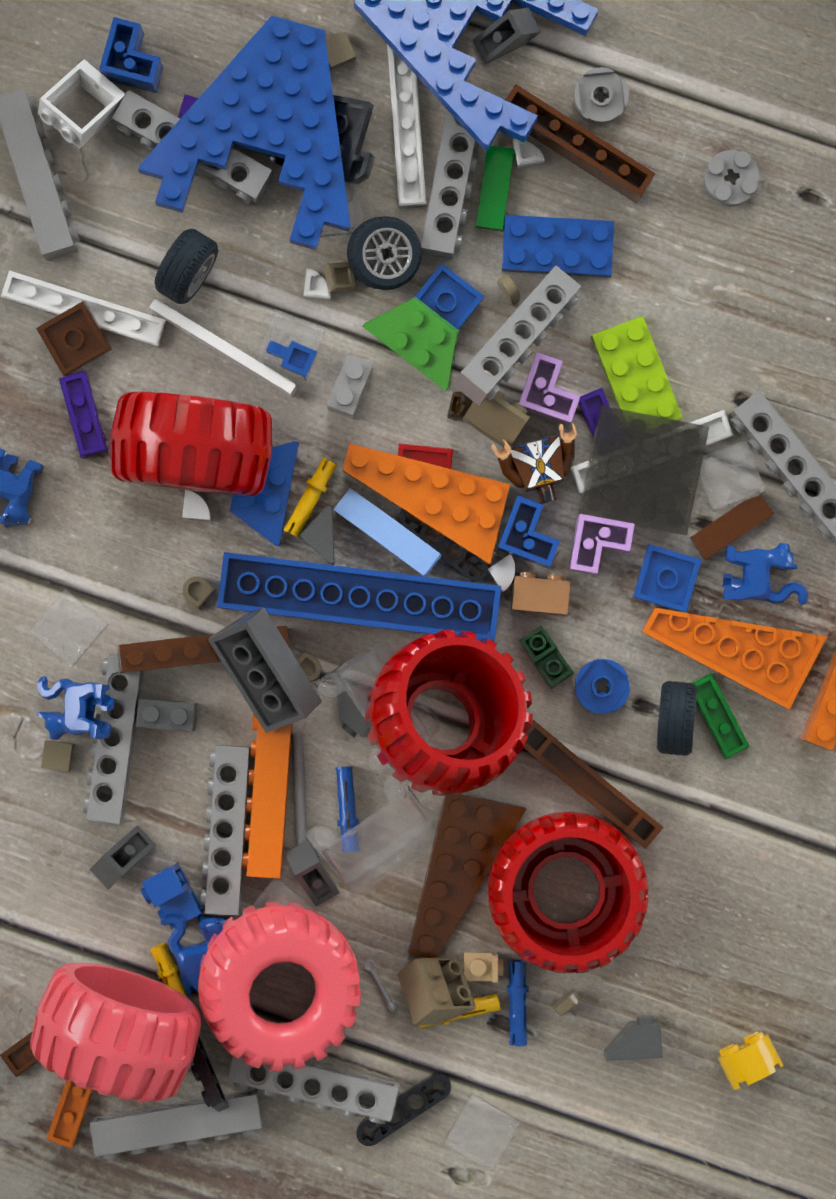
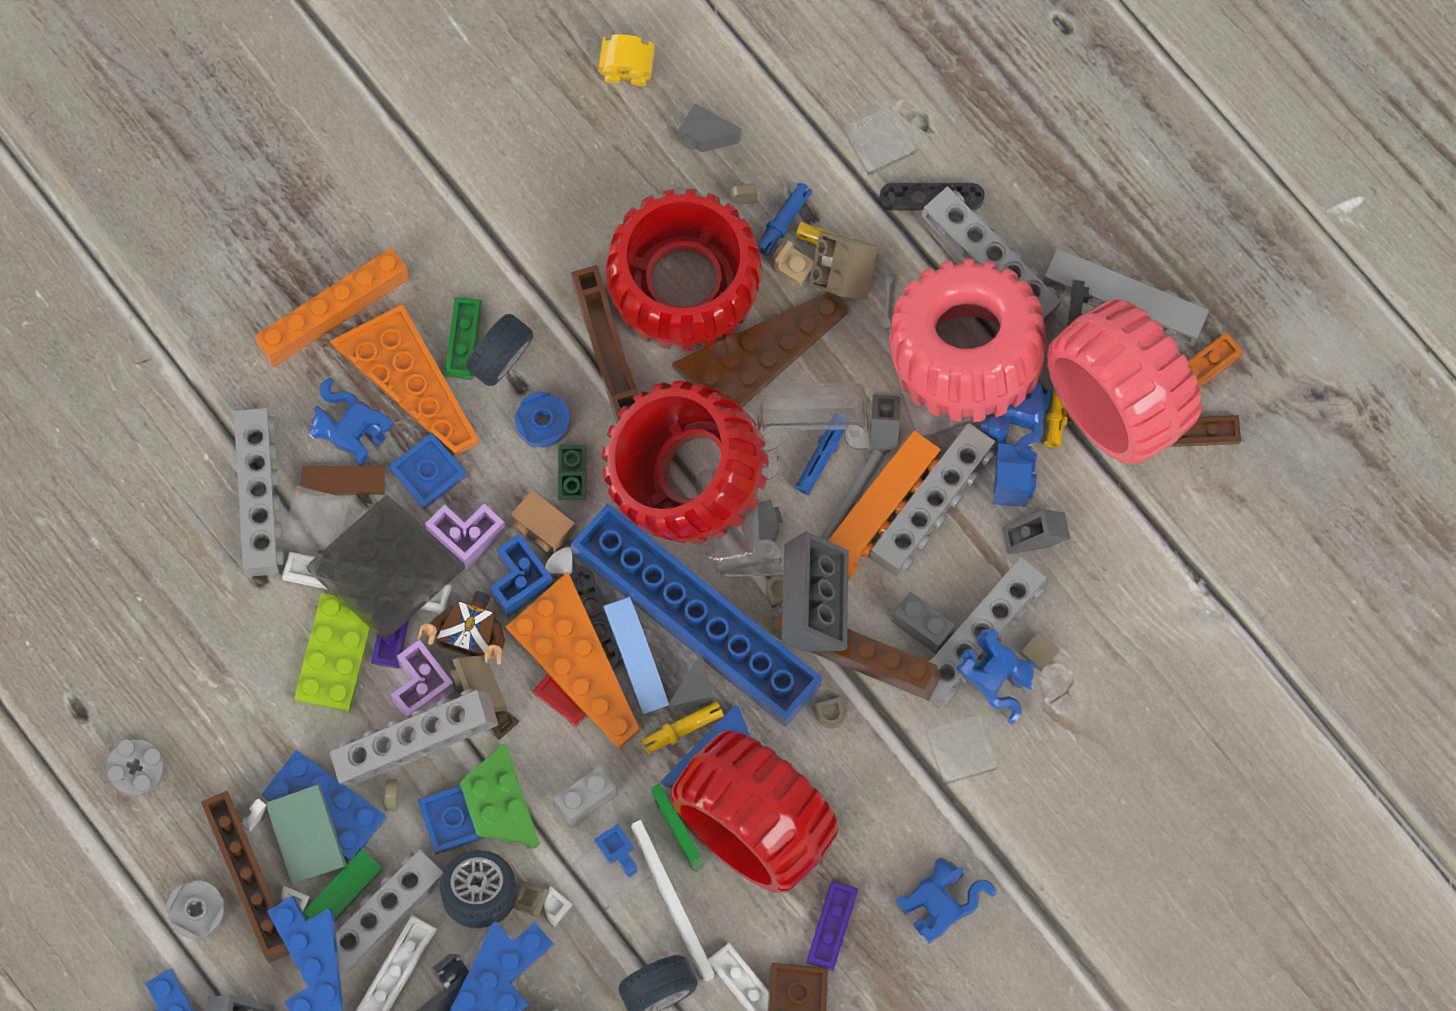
camera: 140 degrees left, 15 degrees down
none -> white tile [242,799,268,832]
none -> sand green tile [266,785,347,884]
none -> green tile [651,783,704,872]

